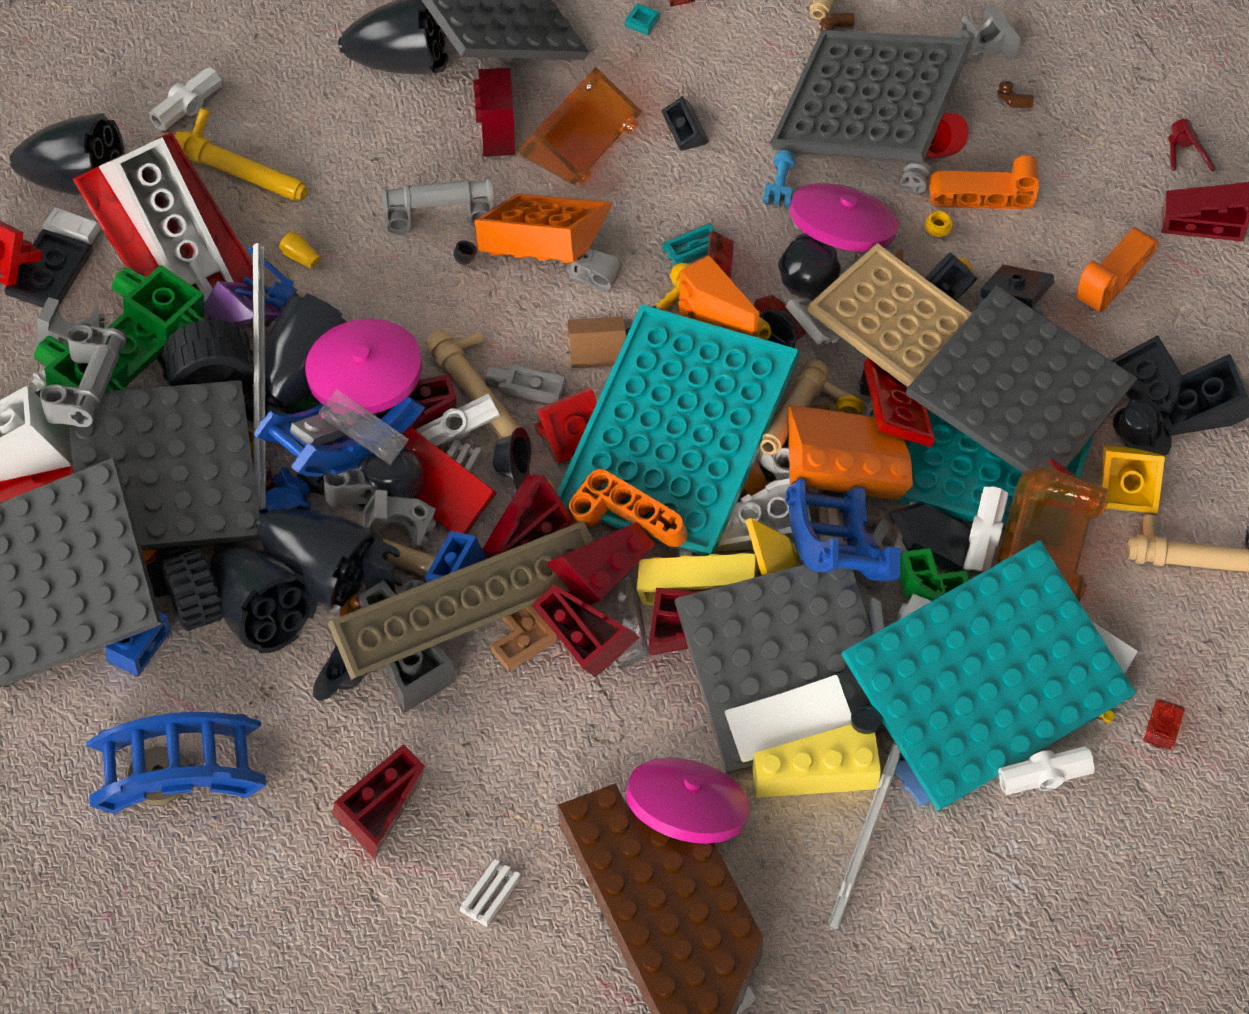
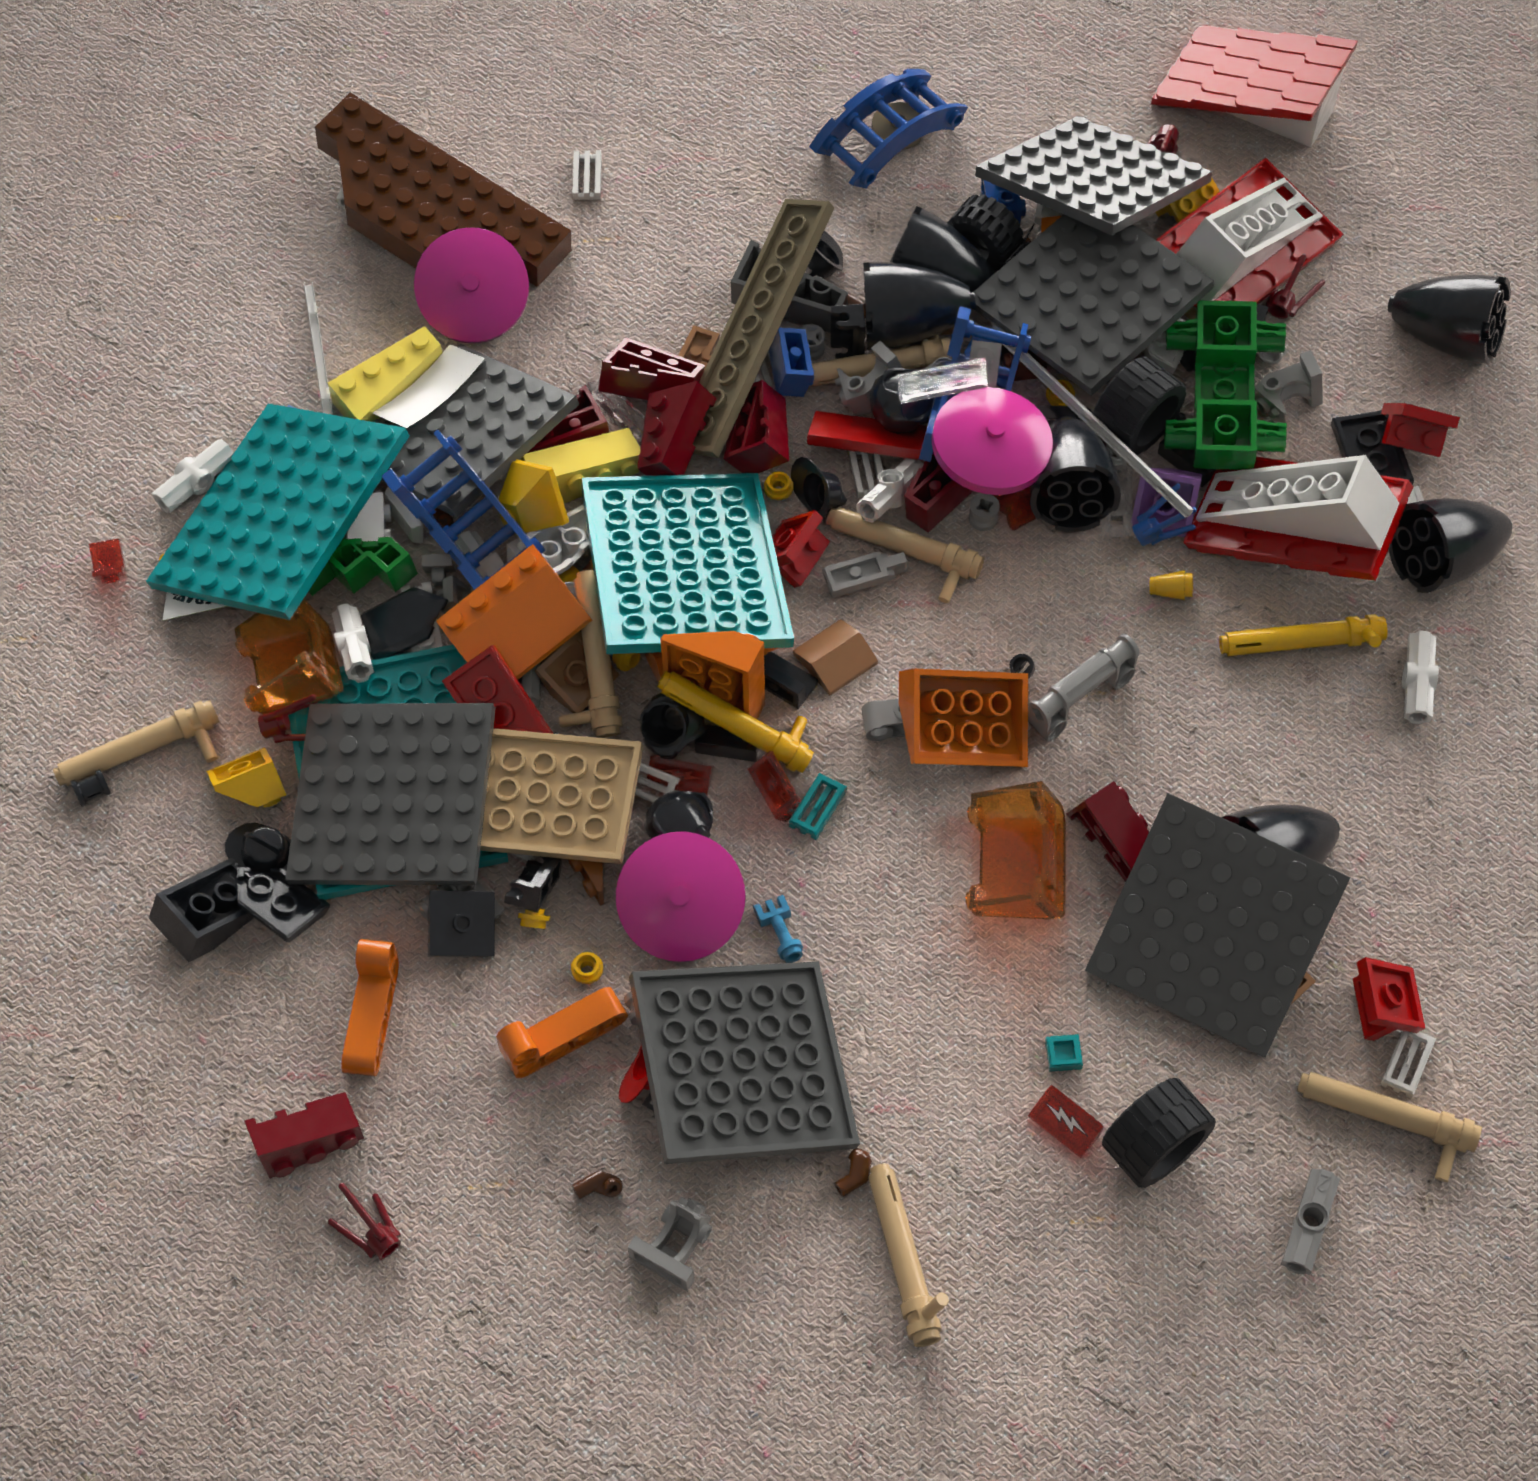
camera: 150 degrees right, 5 degrees up
light grey piece [40,325,126,427] -> none
dark red wedge [333,744,425,859] -> none
orange beam [569,469,688,547] -> none
black slope [661,96,709,151] -> none
yellow plate [836,395,864,415] -> none
black piece [851,706,882,734] -> none

